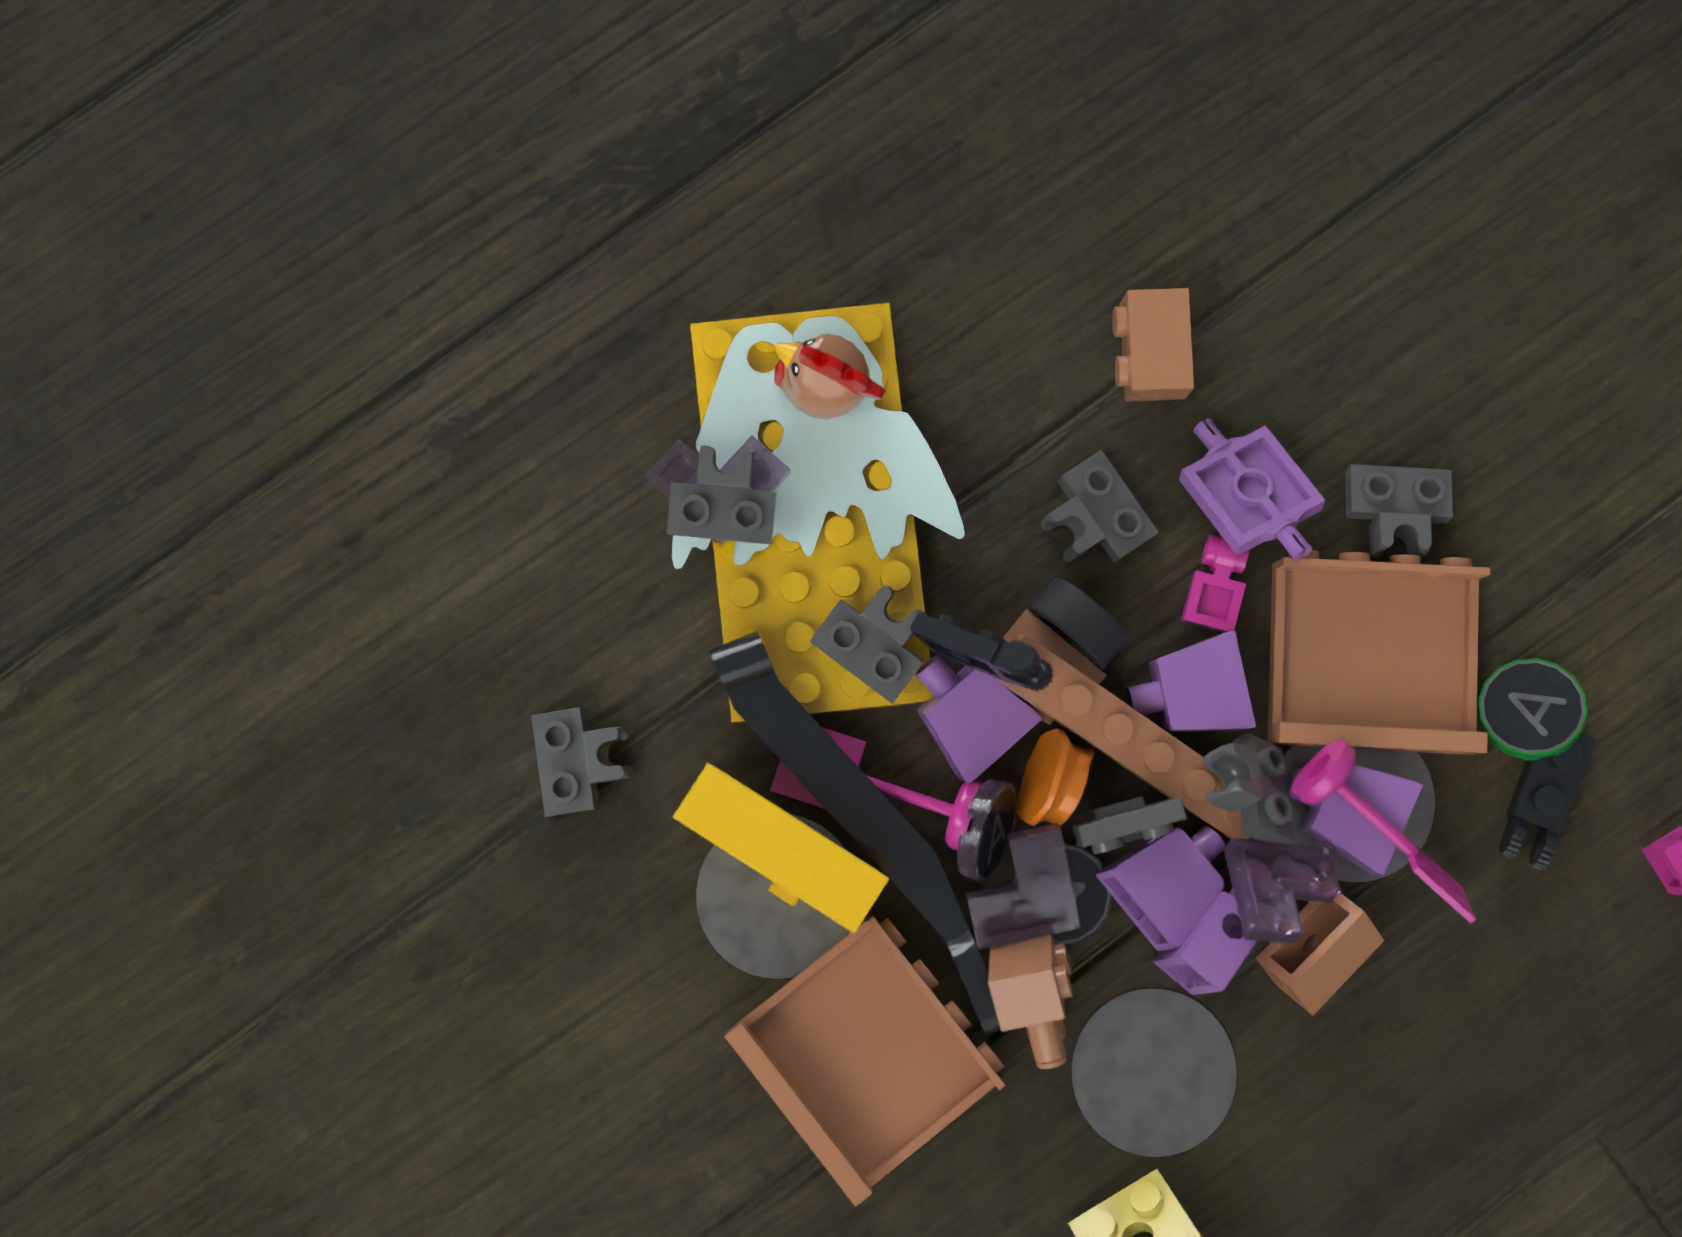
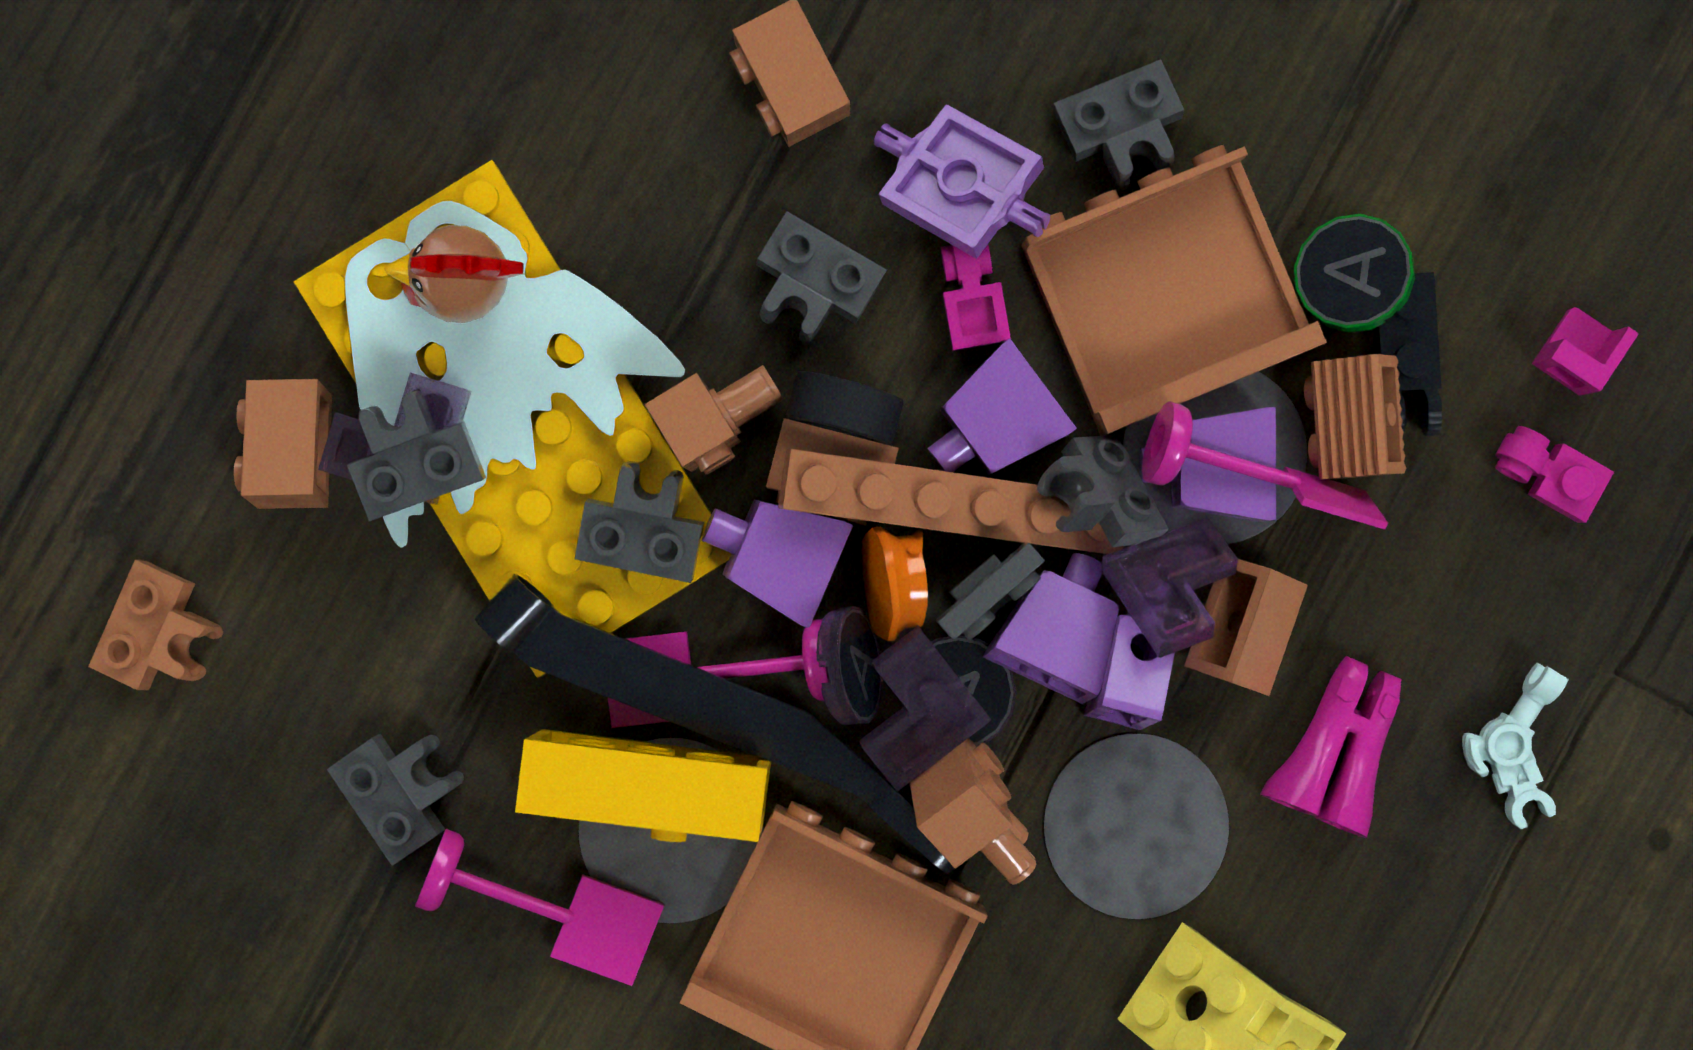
camera: 25 degrees left, 5 degrees up
black hinge [910,612,1054,692] -> none
none -> nougat plate [88,560,223,690]
none -> nougat brick [234,379,332,509]
none -> dark pink piece [415,829,664,986]
none -> nougat brick [645,365,783,475]
none -> dark pink piece [1260,656,1401,838]
none -> nougat brick [1304,354,1406,479]
none -> light aqua piece [1462,663,1569,829]
none -> dark pink plate [1495,426,1614,523]

